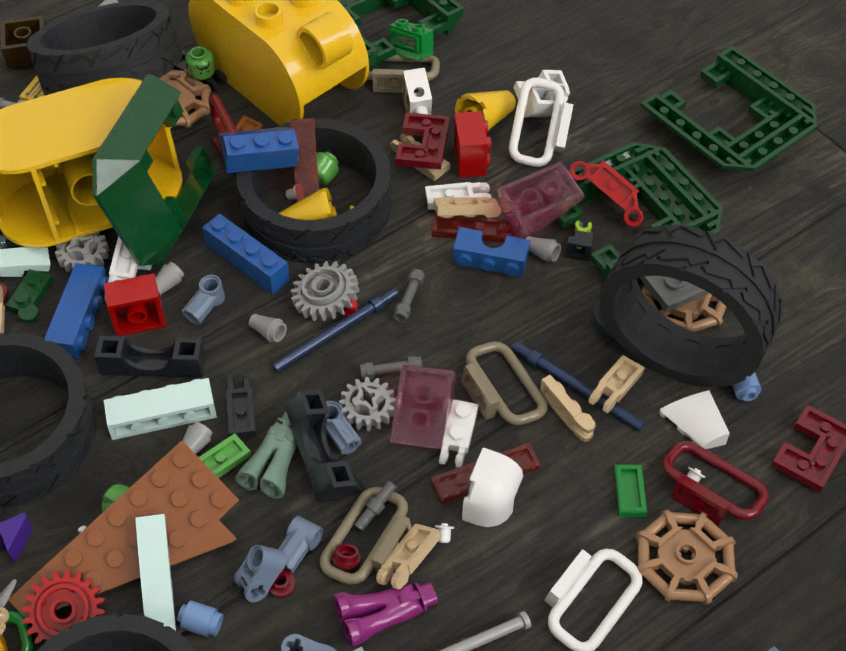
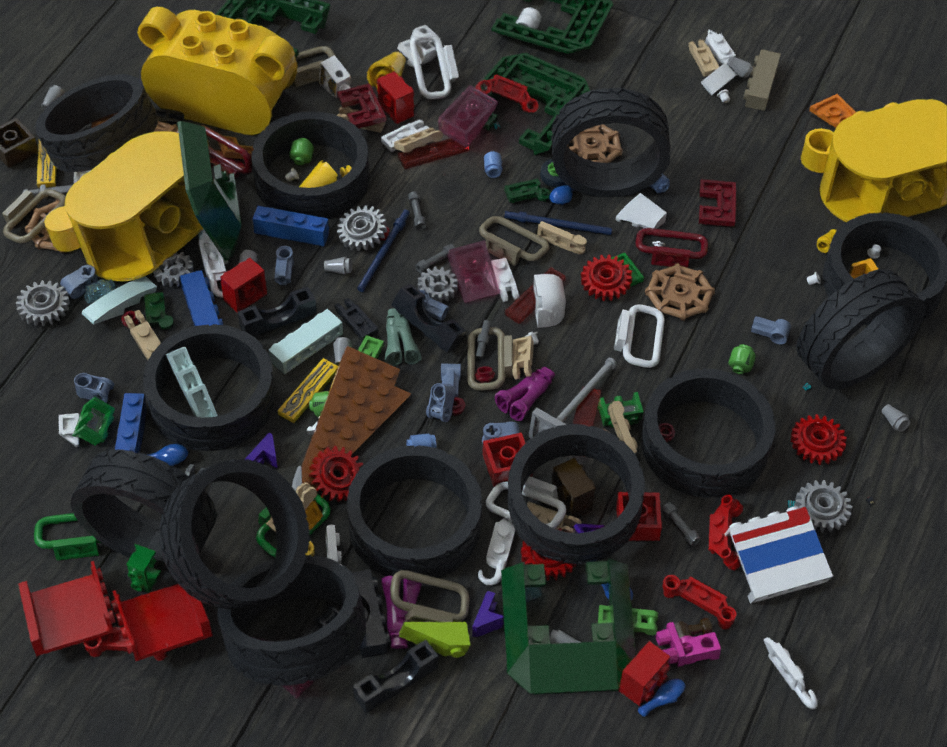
camera: 30 degrees left, 0 degrees up
light aqua slope [135,514,176,631] -> none
bright green head [185,46,215,80] -> none
blue slope [219,127,299,173] -> none
clear red tile [291,118,319,202] -> none
green window [389,19,433,61] -> none
blue arch [453,227,530,277] -> none
light grey cone [526,236,561,262] -> none
black piece [565,220,593,261] -> none
tan hinge [589,355,645,413] -> none
dark grey plate [639,276,708,312] -> none
none -> yellow tile [278,358,338,423]
none -> medium blue brick [484,151,502,178]
none -> dark green hinge [504,179,551,203]
none -> white wheel [516,8,542,29]
none -> blue piece [550,185,574,204]
none -> red gear [581,254,632,301]

